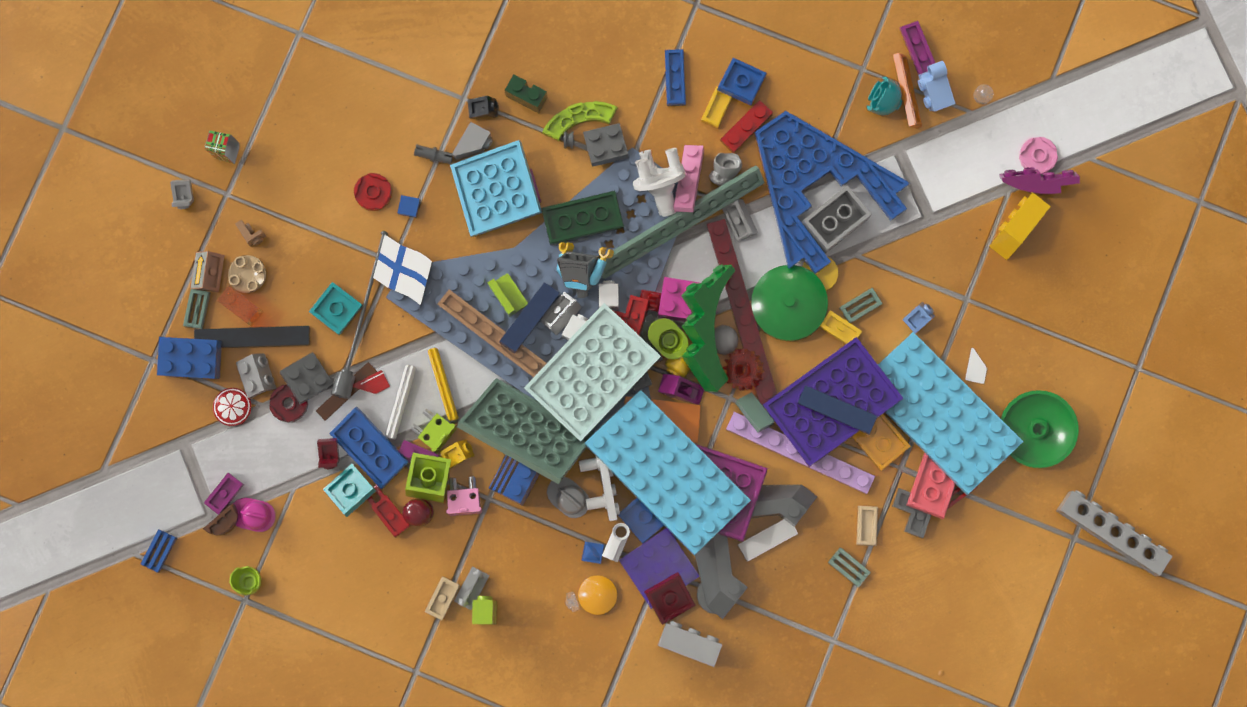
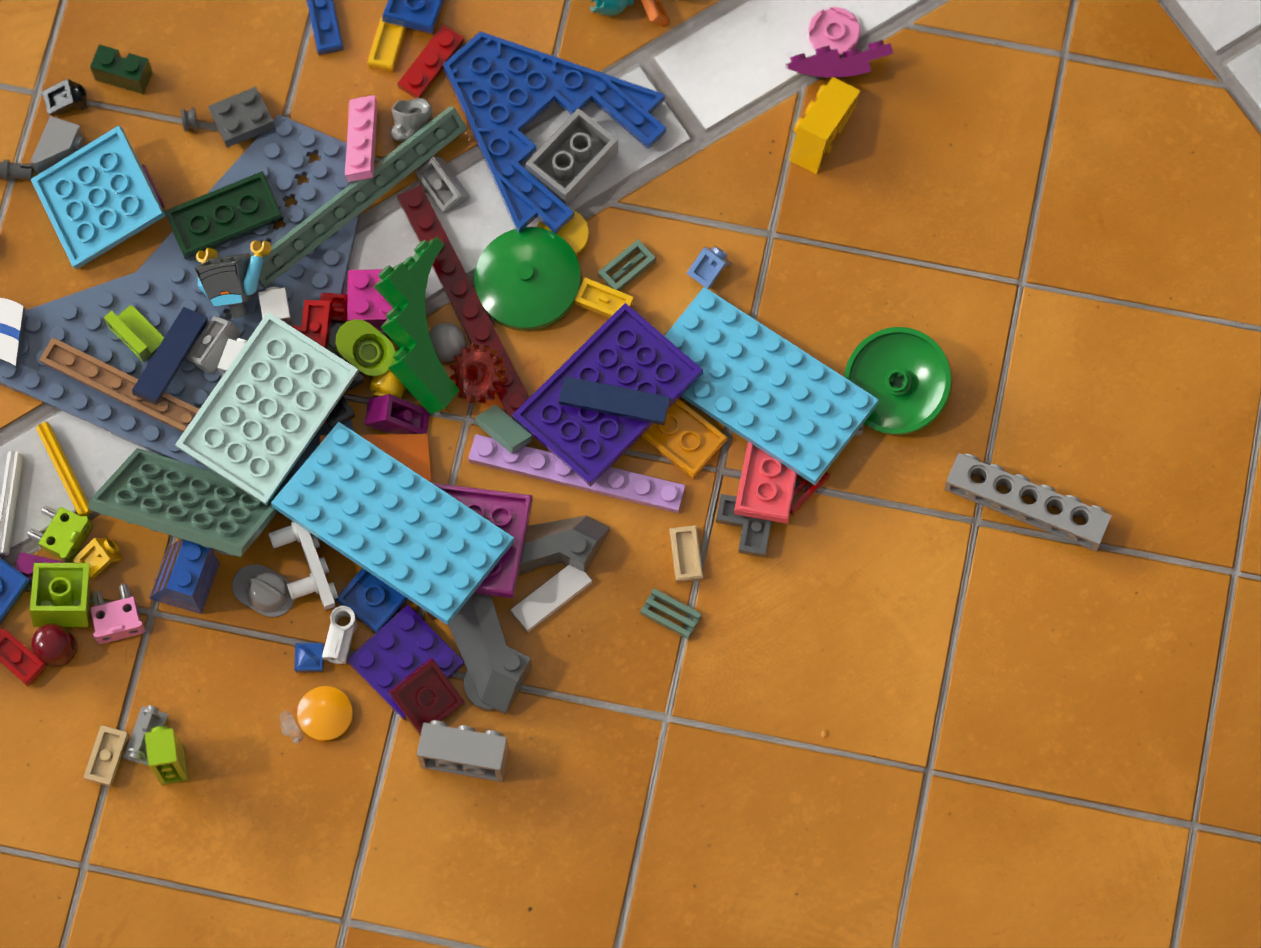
camera: 10 degrees left, 10 degrees down
lime tile [542,101,618,141] -> none
white piece [633,148,686,217] -> none
white sticker [965,348,987,384] -> none

